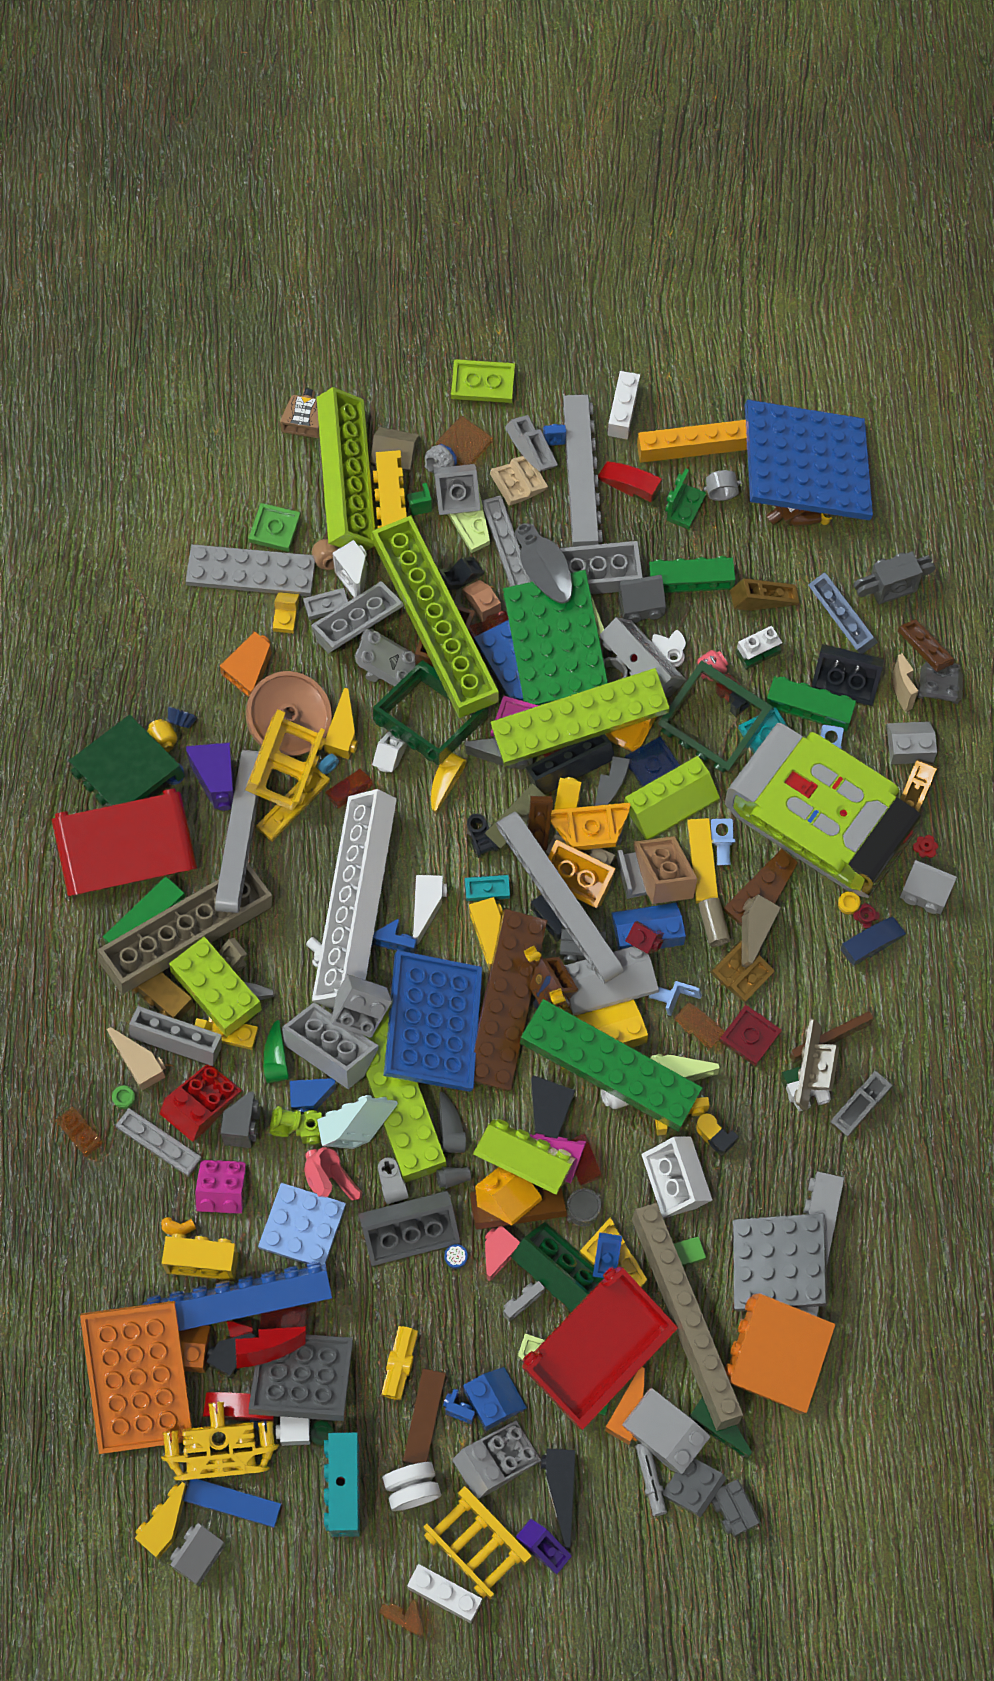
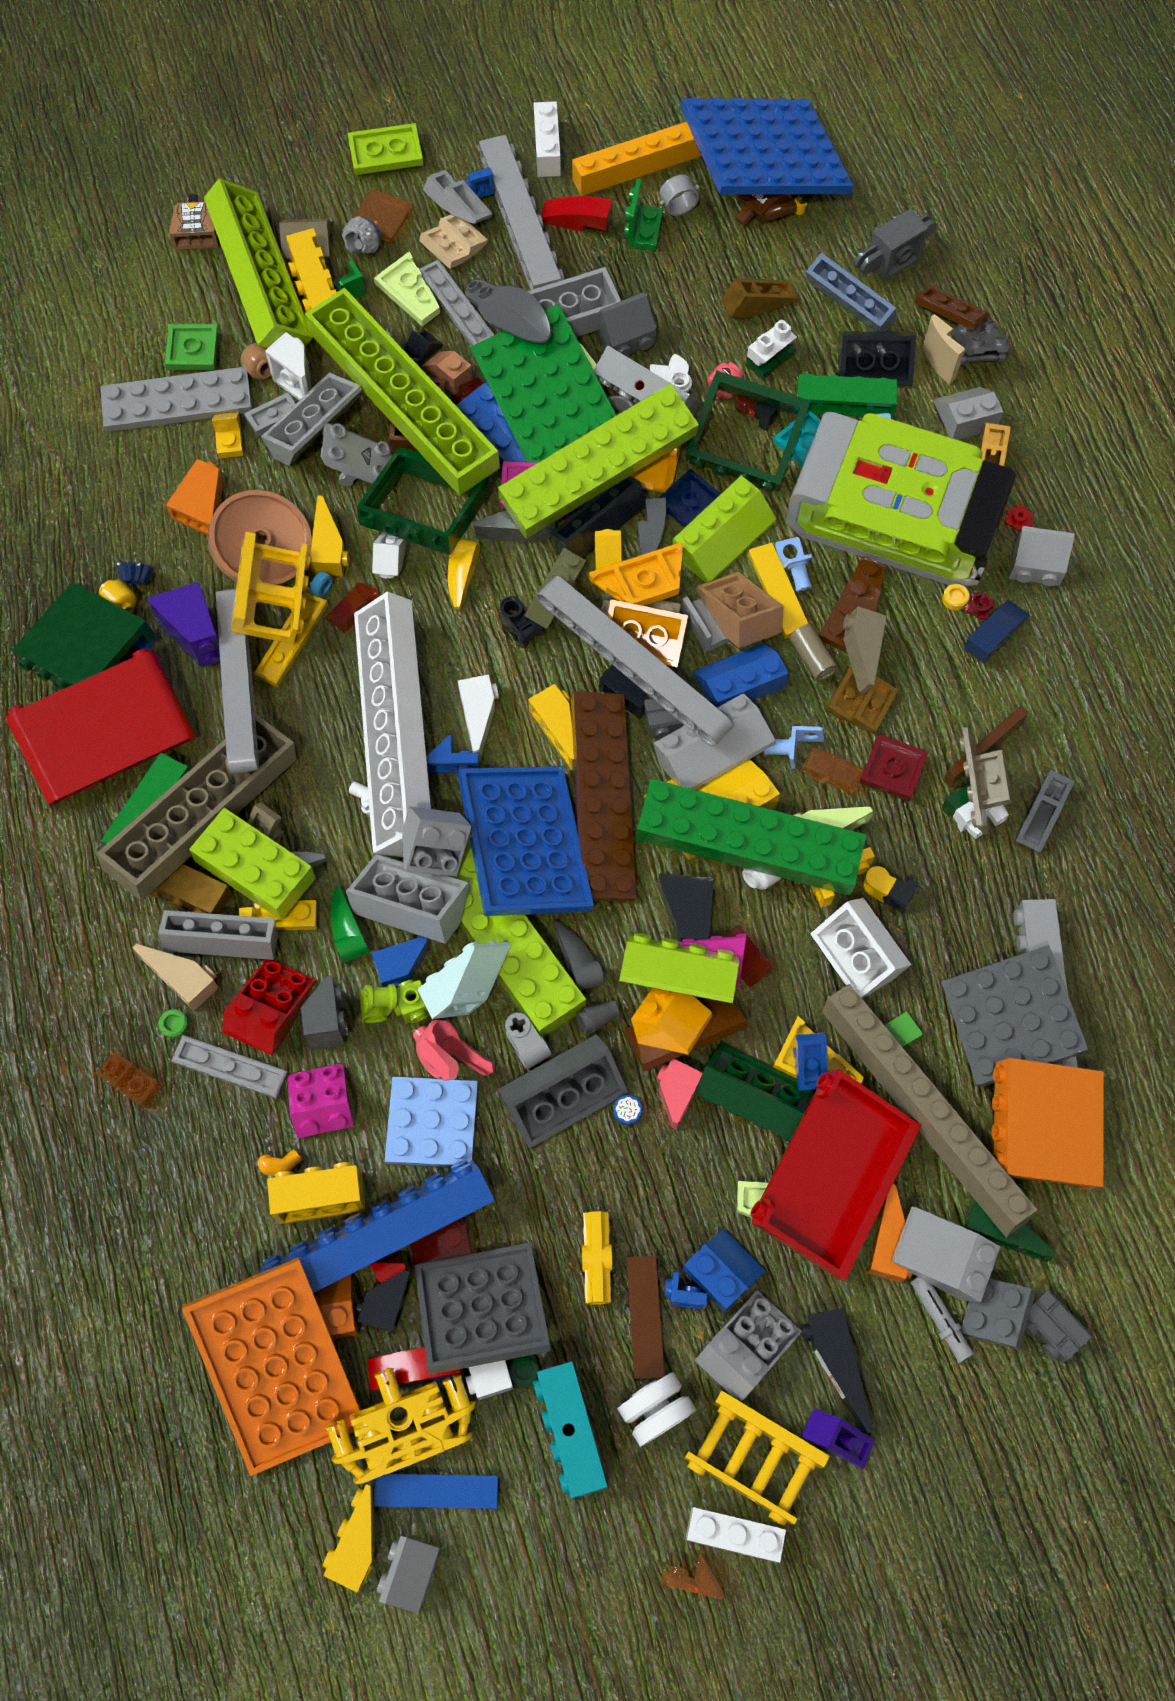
camera: 15 degrees left, 0 degrees up
red slope [235,1326,306,1368] -> none
light grey slope [434,464,480,515] -> none
teal plate [465,875,510,901] -> none
light grey plate [503,1281,545,1322] -> none
reddish brown torso [524,946,578,1010] -> none
reddish brown tile [527,796,553,850] -> none
piece [566,1188,601,1227] -> none
dark red bracket [625,921,664,954] -> none
green brick [648,556,735,593] -> none

